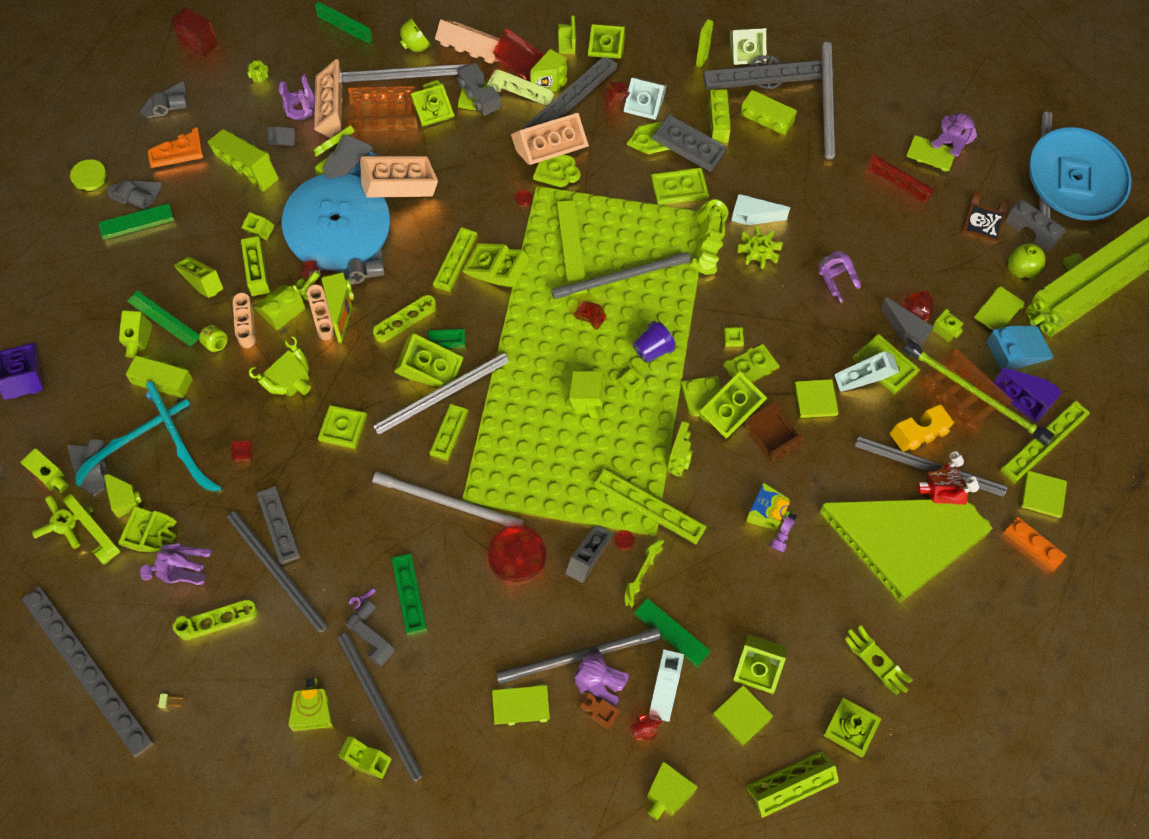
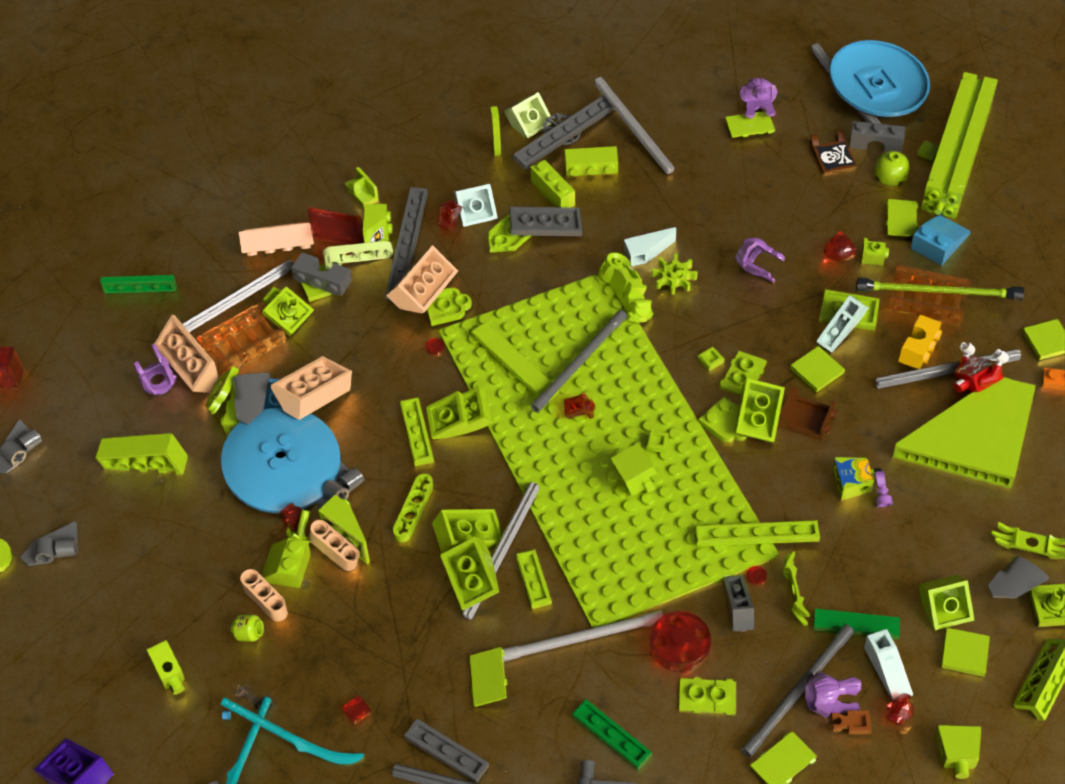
camera: 30 degrees left, 10 degrees down
green tile [98,203,174,240] -> none
lime brick [126,356,193,398] -> none
green tile [127,290,200,346] -> none
orange wing [148,127,203,168] -> none
lime slope [174,256,223,298] -> none
lime brick [241,212,275,241] -> none
lime brick [241,236,270,296] -> none
lime gear [247,60,269,83] -> none
lime torso [249,336,311,396] -> none
dark grey panel [267,127,295,146] -> none
lime tile [318,405,367,449] -> none
medium lavender hand [349,588,376,611] -> none
lime cylinder [400,18,431,53] -> none
green tile [428,329,466,349] -> none
lime slope [588,24,625,59] -> none
dark purple piece [632,320,676,363] -> none
lime tile [650,168,709,205] -> none
lime plate [667,421,693,476] -> none
clear red plate [867,155,934,204] -> none
dark grey slope [881,297,934,347] -> none
dark purple slope [990,368,1062,423] -> none
lime tile [1000,400,1090,484] -> none
none -> lime slope [440,536,500,611]
none -> lime piece [469,647,508,707]
none -> lime piece [679,677,736,715]
none -> dark grey panel [988,556,1049,599]

